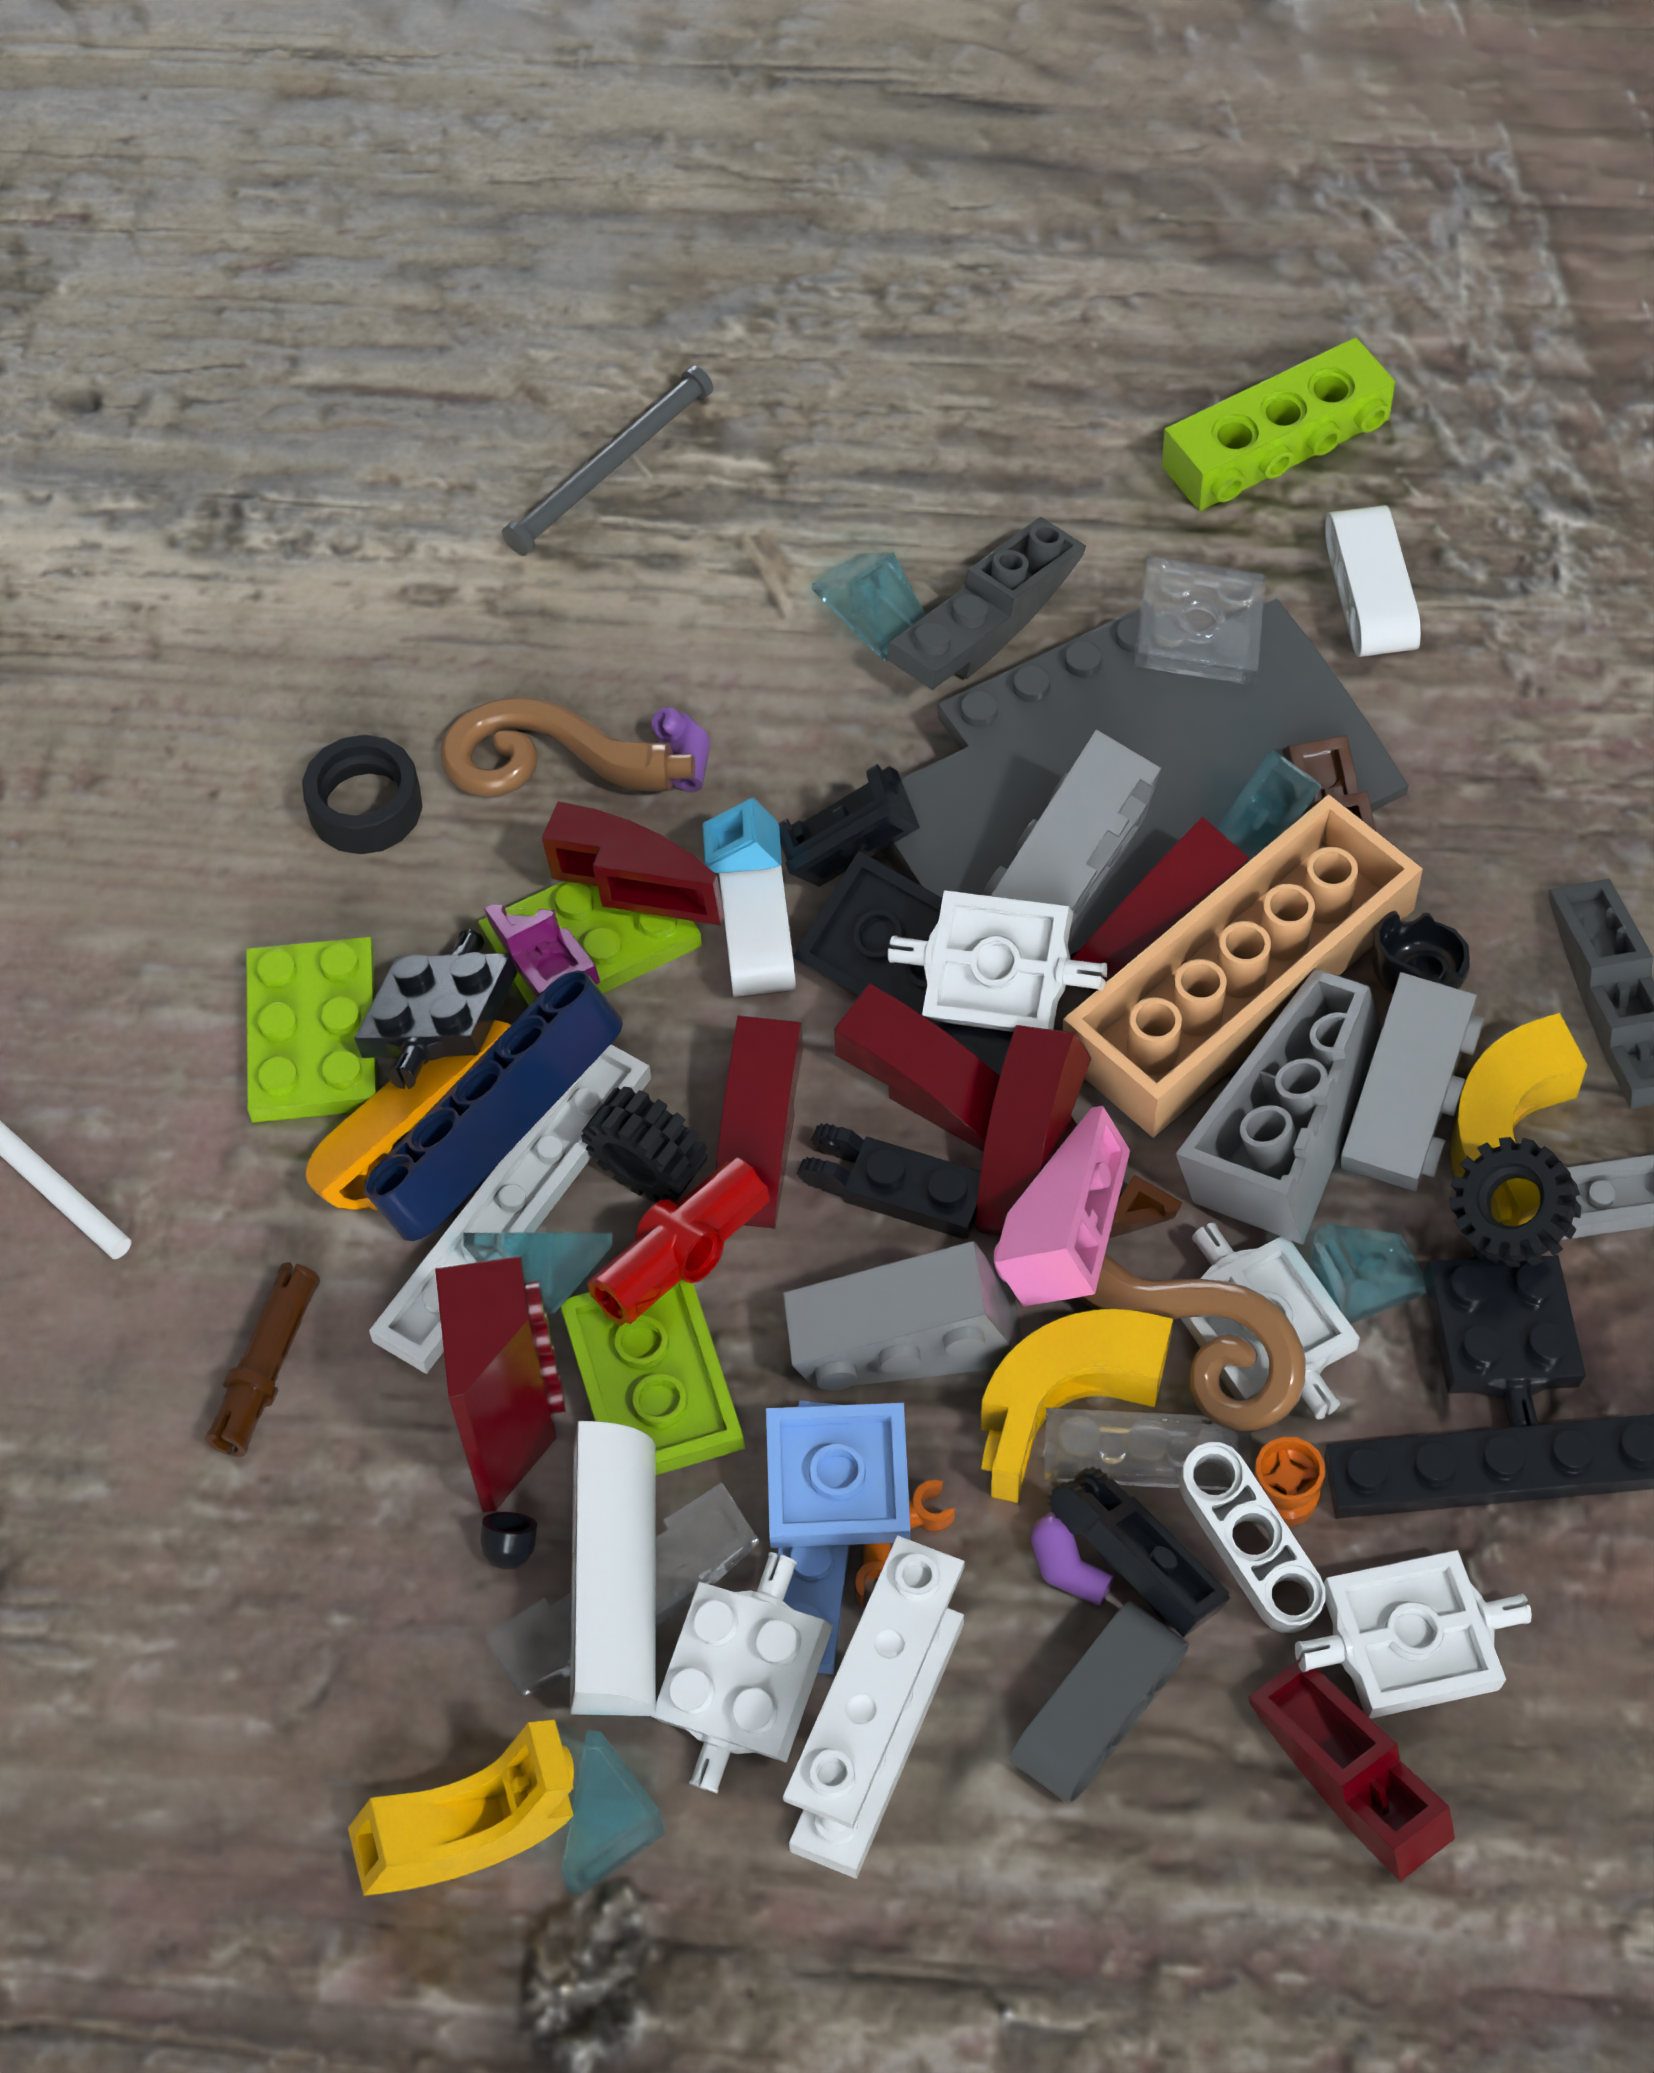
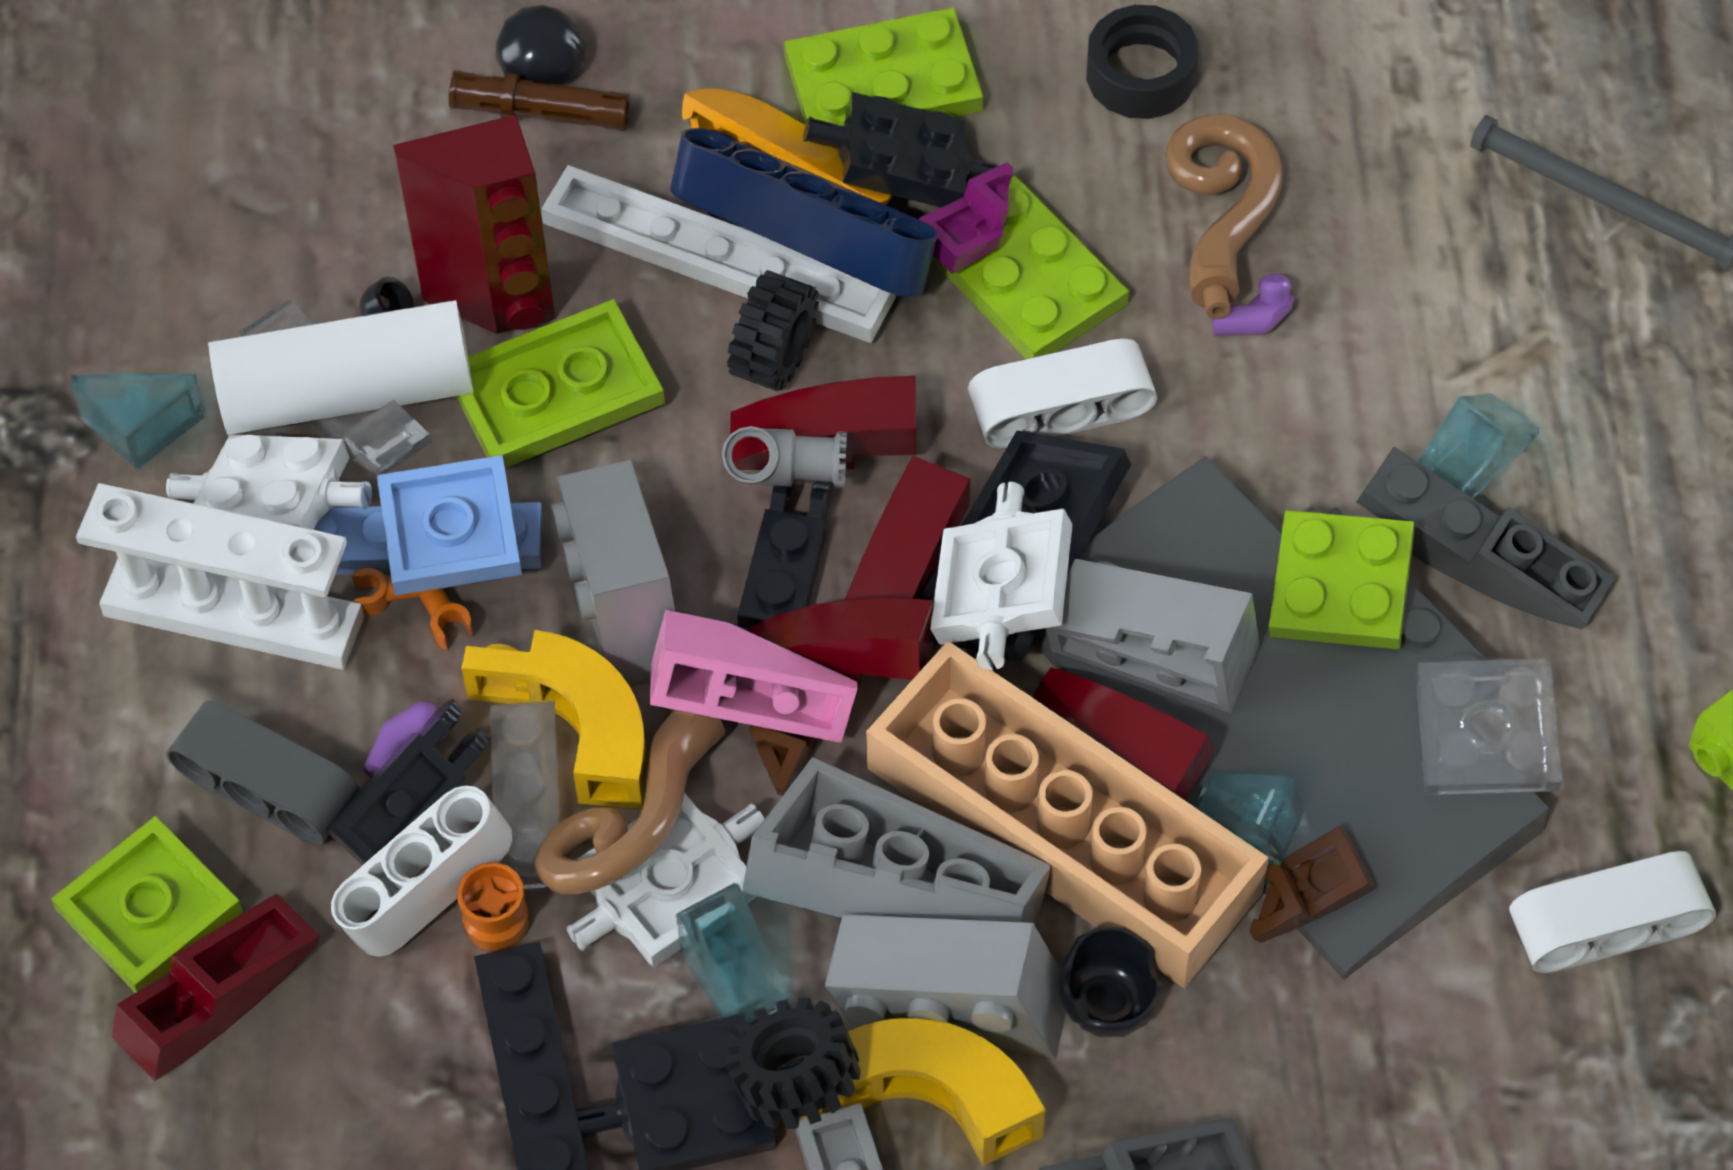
camera: 80 degrees right, 0 degrees up
yellow arch [348,1719,574,1896] -> none
clear light blue slope [463,1232,612,1314] -> none
dark red slope [542,801,724,925] -> none
red piece [587,1158,770,1326] -> none
medium azure slope [702,797,782,873] -> none
black hinge [778,764,920,887] -> none
white plate [1295,1550,1532,1719] -> none
none -> lime plate [51,816,243,993]
none -> black hair [495,5,585,85]
none -> light grey connector [722,426,847,488]
none -> lime plate [1269,510,1414,650]

